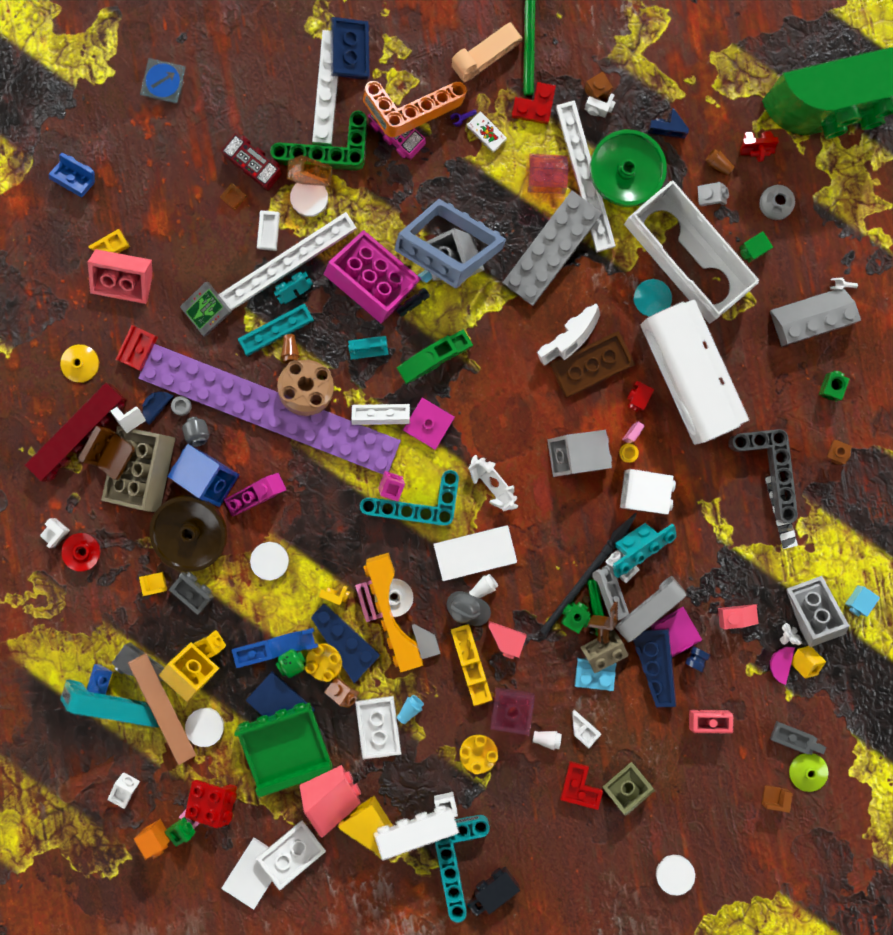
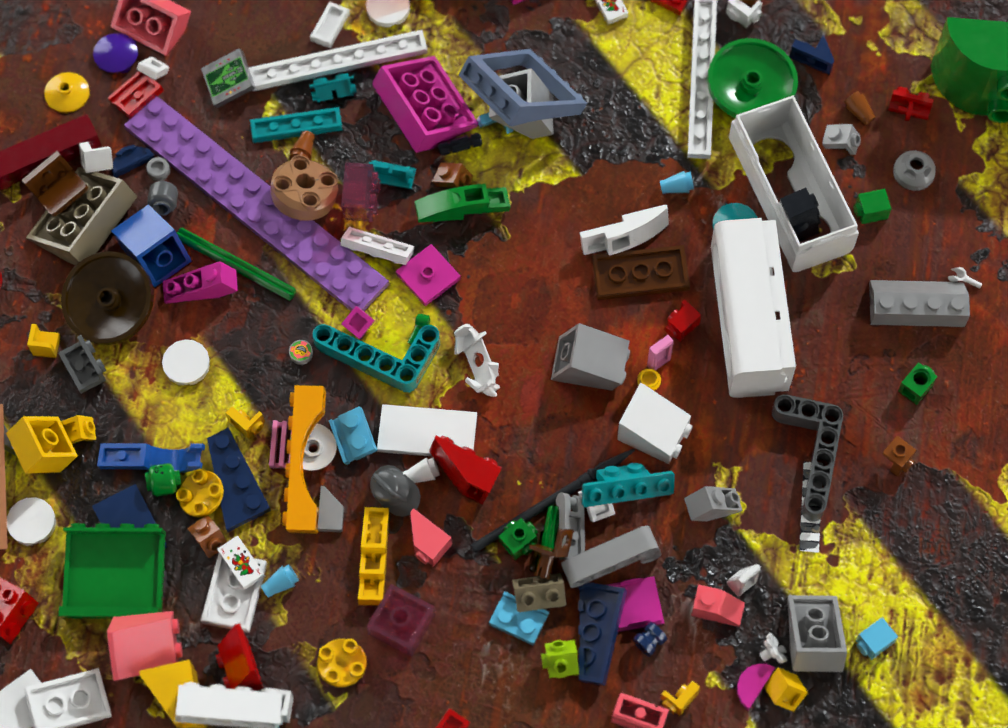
camera: 20 degrees right, 20 degrees down
light grey plate [502,190,603,306] -> none
clear pink slope [527,154,568,194] -> none
white cone [533,731,562,750] -> none
white tile [572,710,601,748] -> none
none -> dark purple dish [93,33,138,73]
none -> white tile [137,57,169,80]
none -> green axle [177,228,296,300]
none -> red slope [216,623,263,691]
none -> white tile [217,535,265,590]
none -> tile [289,340,313,365]
none -> medium azure plate [329,407,378,465]
none -> clear pink brick [341,162,380,222]
none -> green hand [407,314,430,345]
none -> red slope [429,435,502,505]
none -> dark orange bracket [432,162,473,188]
none -> lime brick [541,640,579,678]
none -> medium azure cone [660,171,694,194]
none -> yellow bracket [661,681,700,715]
none -> light grey slope [684,486,743,521]
none -> white slope [727,564,761,597]
none -> black arch [780,187,821,242]

